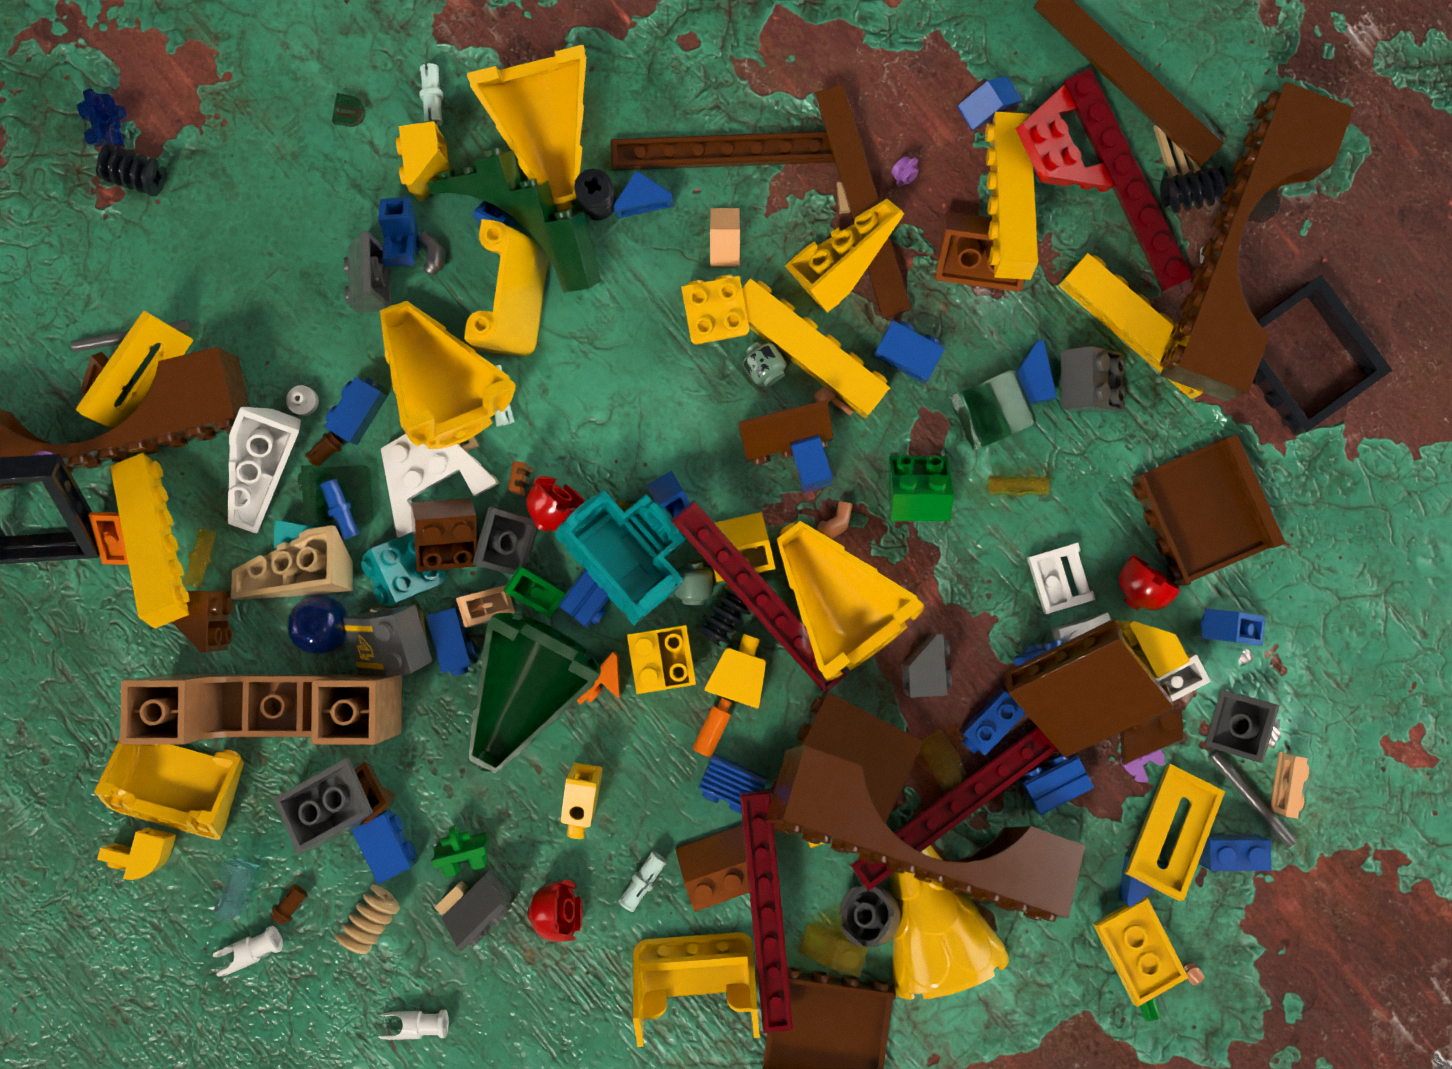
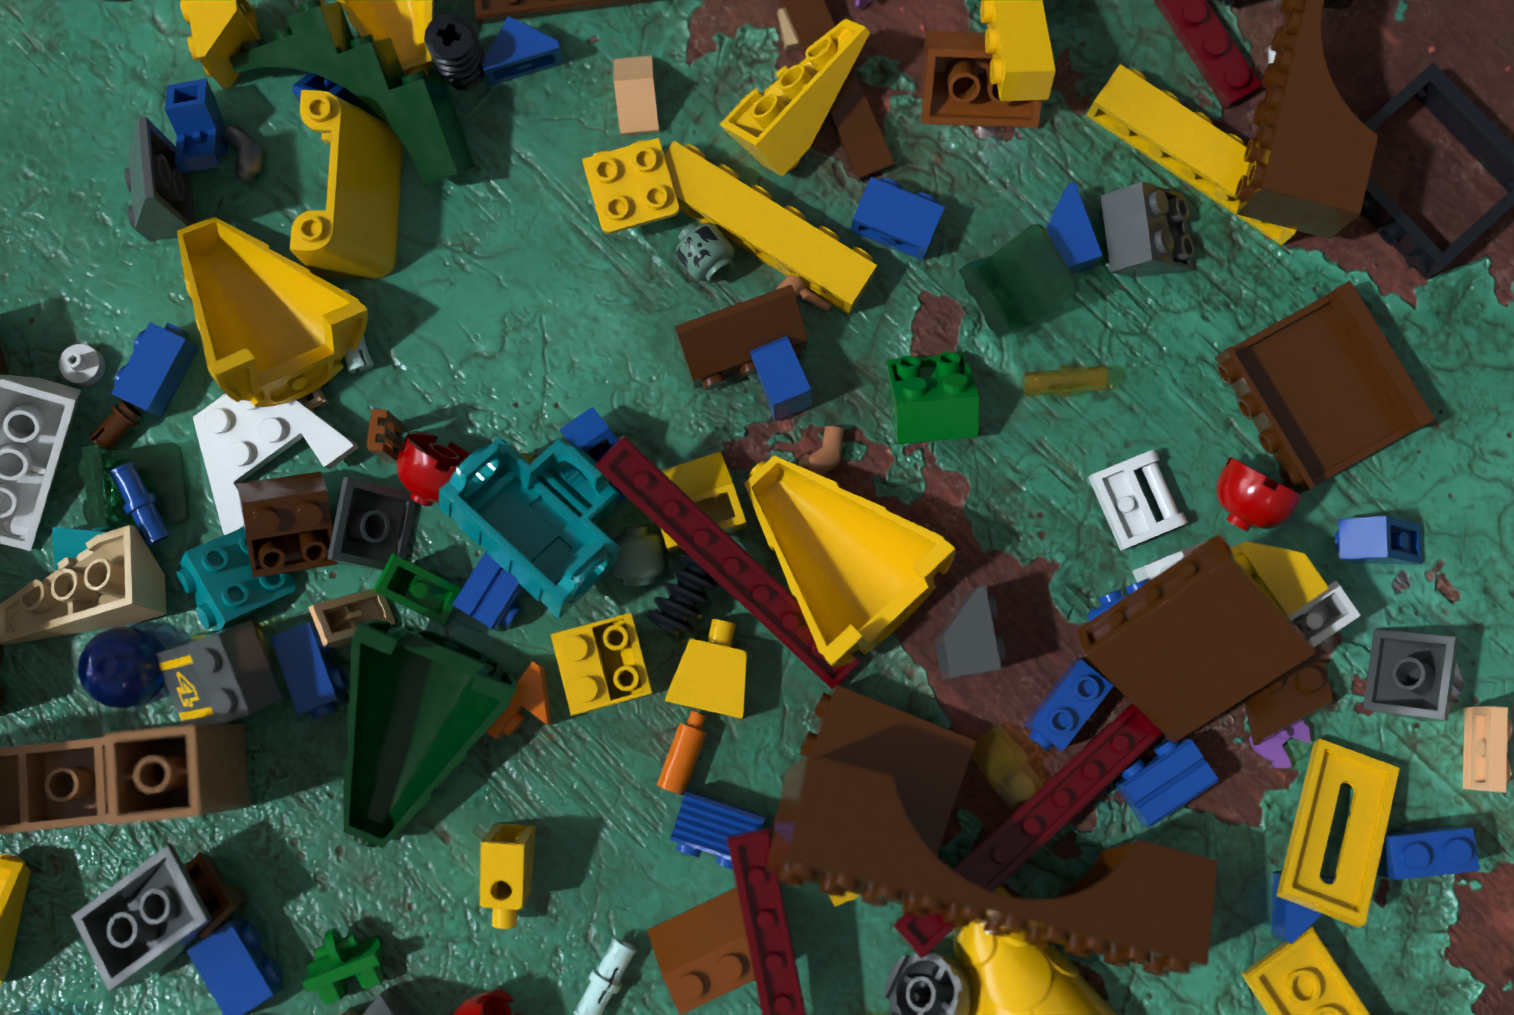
camera: 10 degrees left, 5 degrees down
dark grey bar [1208,750,1297,847] -> none

